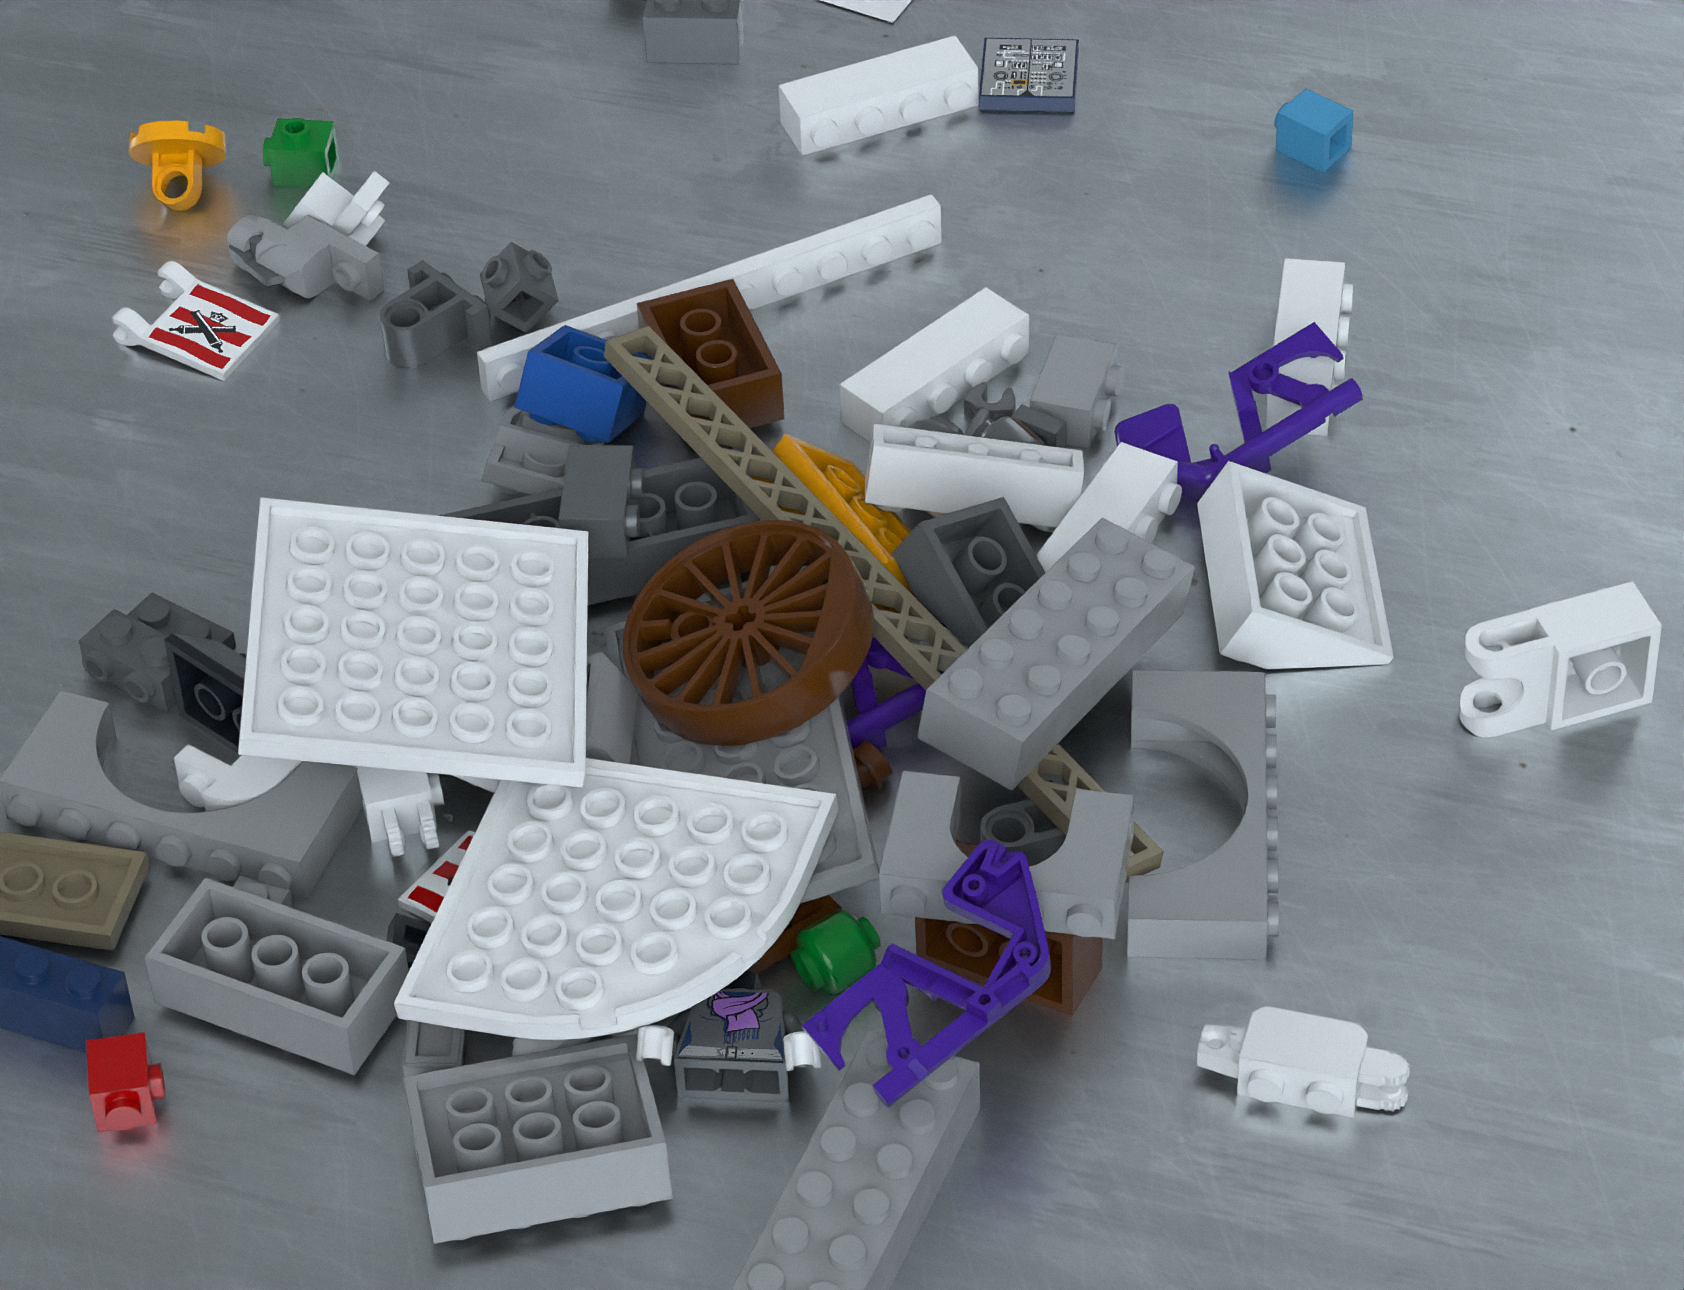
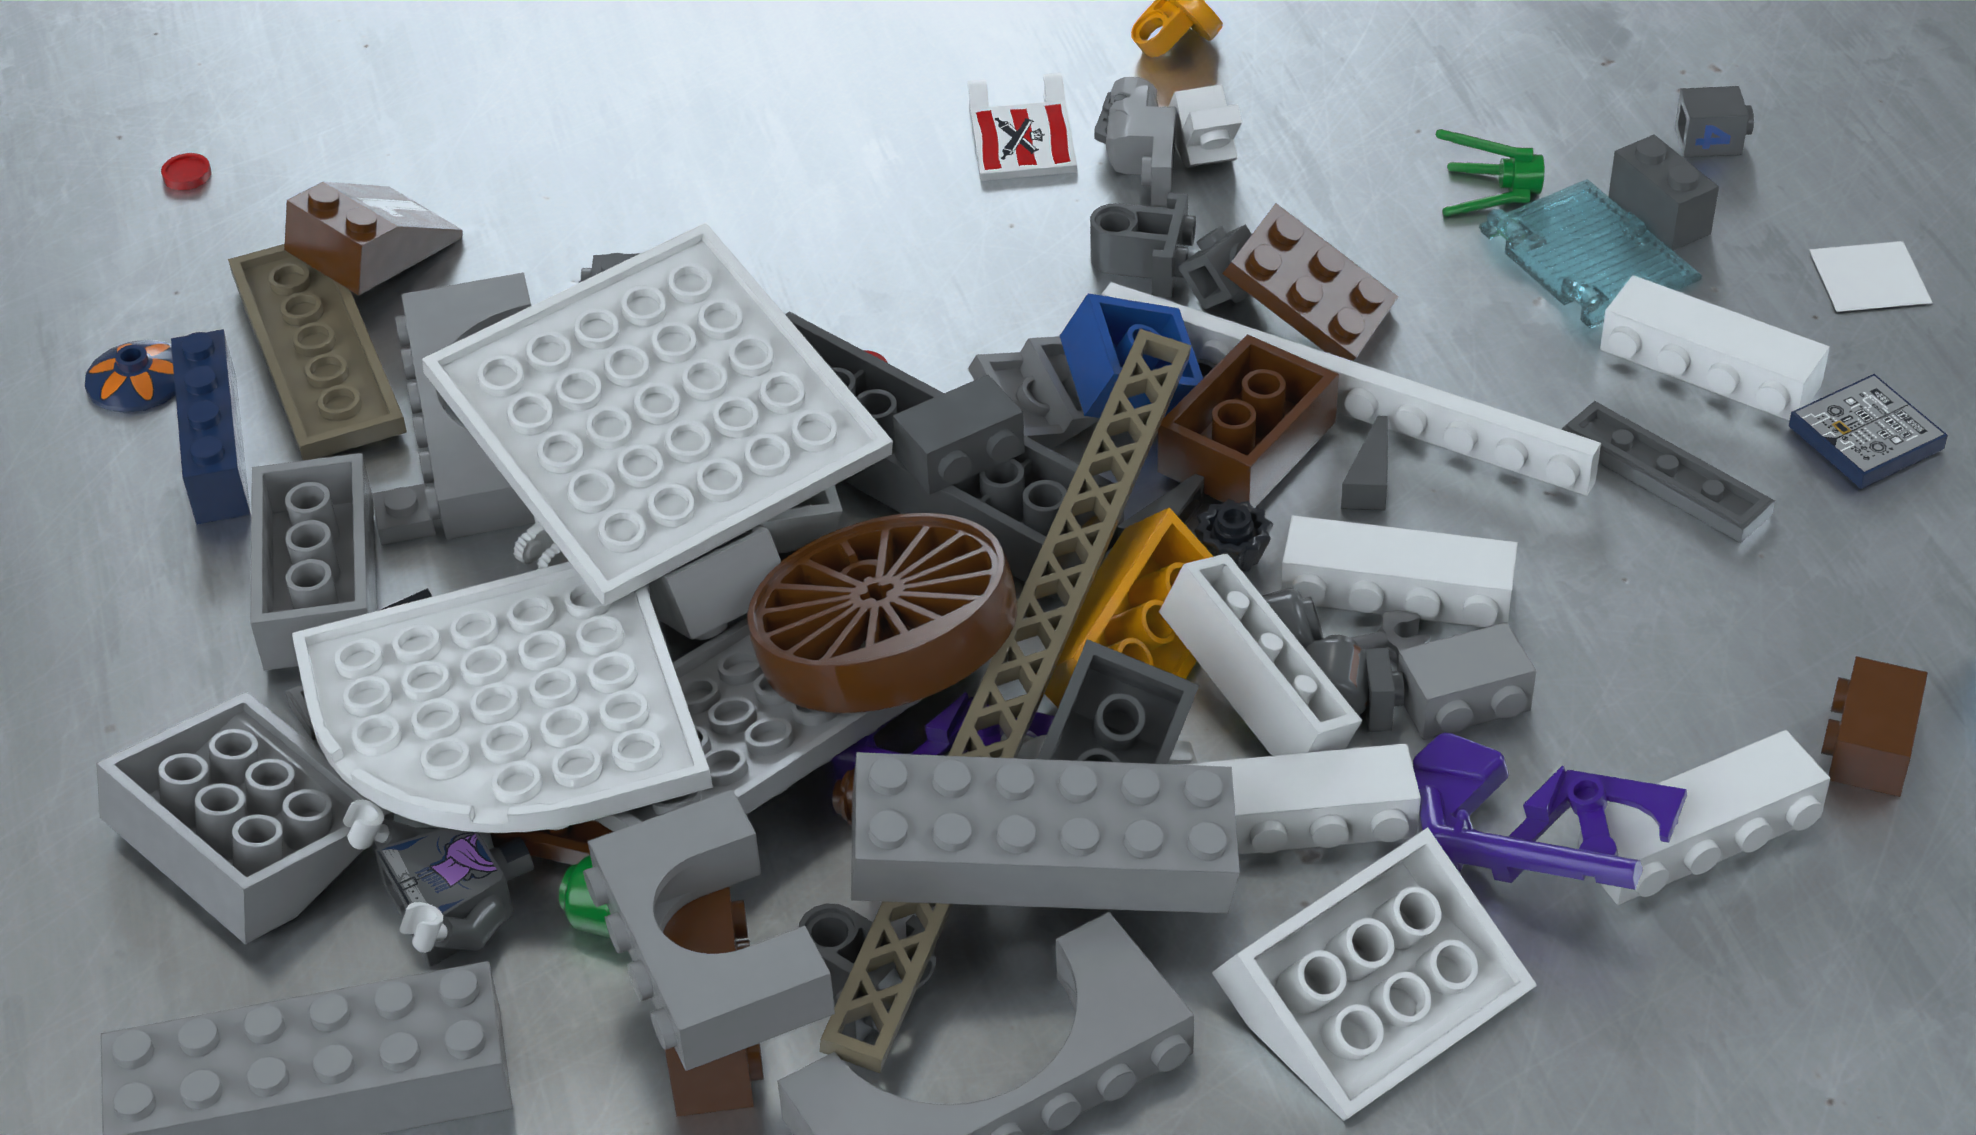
camera: 55 degrees right, 0 degrees up
red brick [86,1032,166,1132] -> none
green brick [263,118,340,188] -> none
dark purple piece [801,840,1051,1108] -> none
none -> black piece [1194,499,1274,571]
none -> plate [1222,203,1399,361]
none -> dark grey piece [1341,416,1388,511]
none -> green plant [1435,129,1545,216]
none -> clear light blue window [1479,179,1702,328]
none -> dark grey tile [1562,401,1775,543]
none -> reddish brown brick [1821,656,1928,797]

